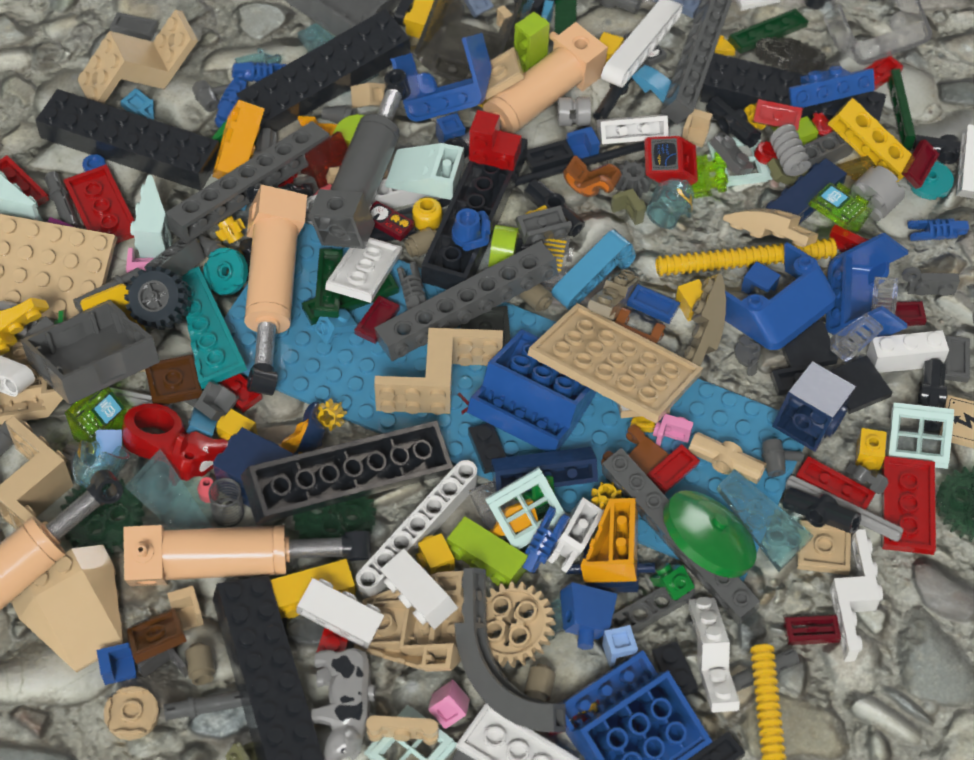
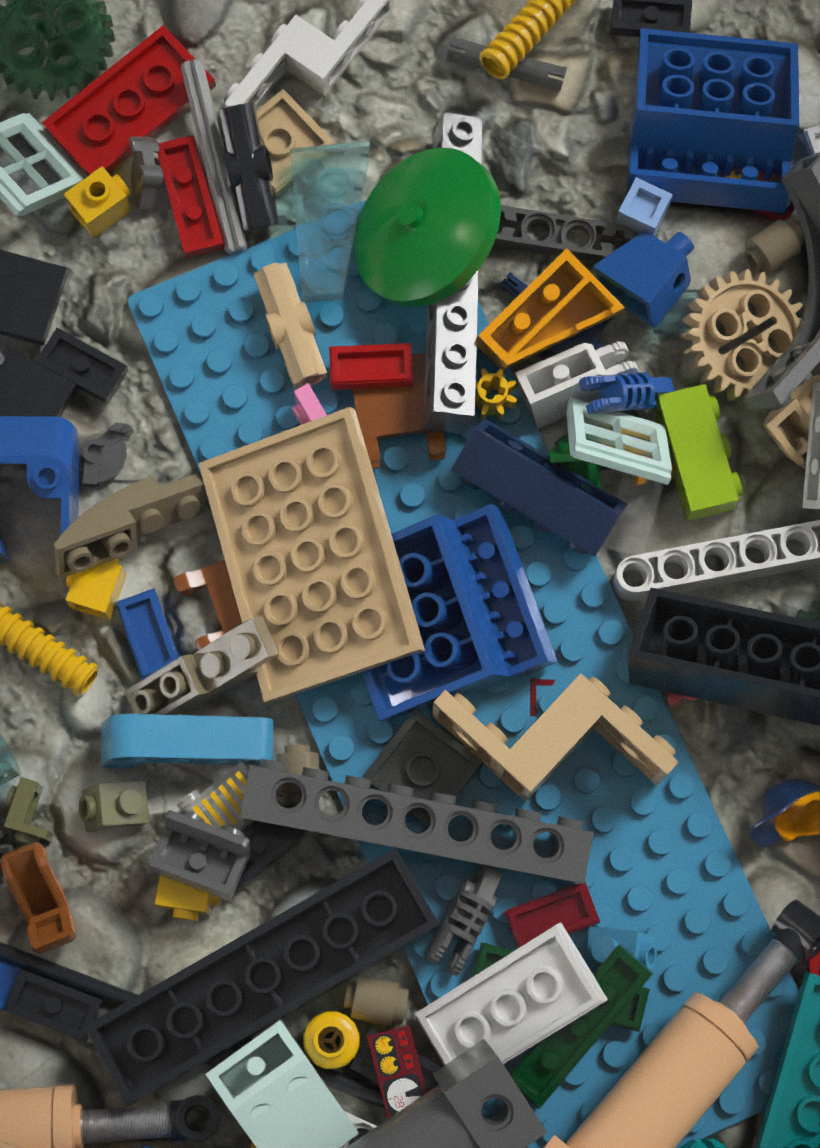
camera: 140 degrees left, 20 degrees up
yellow gear [317,398,347,431] -> none
yellow brick [415,533,455,577] -> none
blue piece [451,208,491,251] -> none
black plate [468,423,506,474] -> none
red brick [469,110,522,171] -> none
lime brick [488,225,520,267] -> none
black piece [524,179,585,237] -> none
green bracket [650,563,694,600] -> none
black plate [651,641,699,696] -> none
white bracket [688,597,740,712] -> none
dark grey piece [762,439,804,477] -> none
dark blue brick [772,361,856,452] -> none
dark red tile [783,615,841,645] -> none
none -> olive bracket [79,781,150,832]

